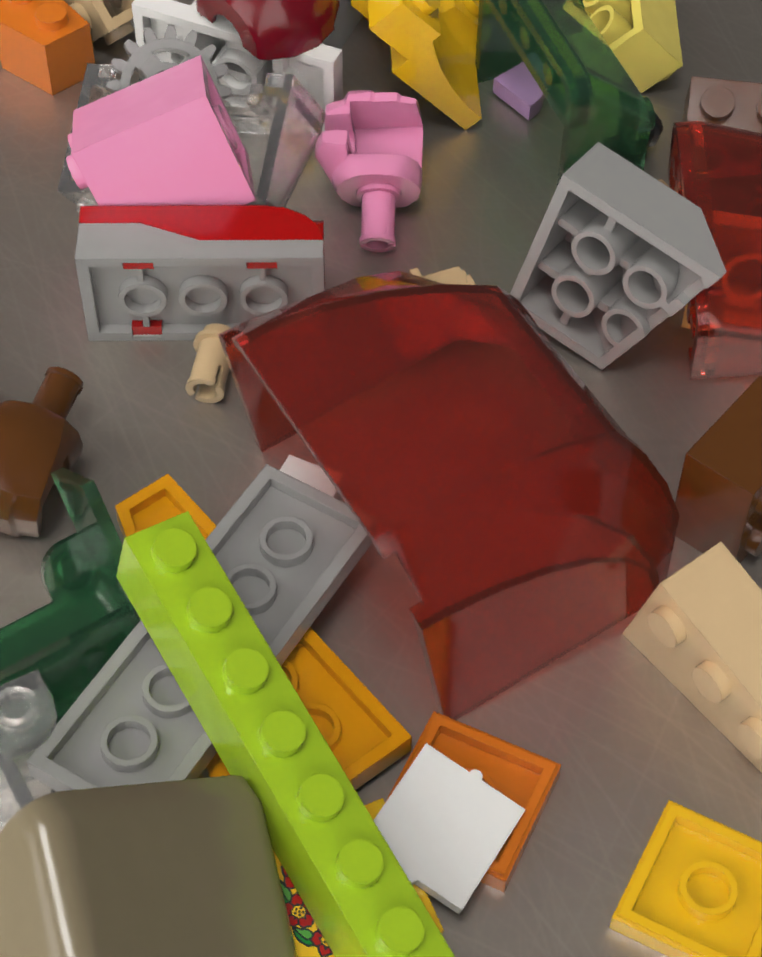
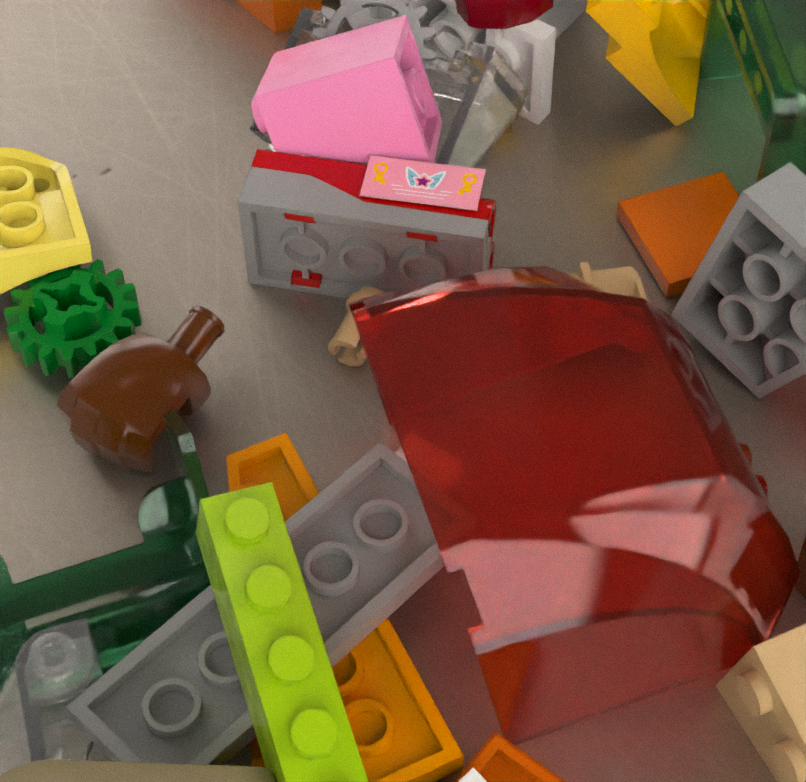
camera: 15 degrees right, 0 degrees up
bright pink piece [315,90,423,252] -> none
lavender tile [493,56,547,120] -> none
none -> bright pink sticker [359,155,486,211]
none -> orange tile [616,171,739,298]

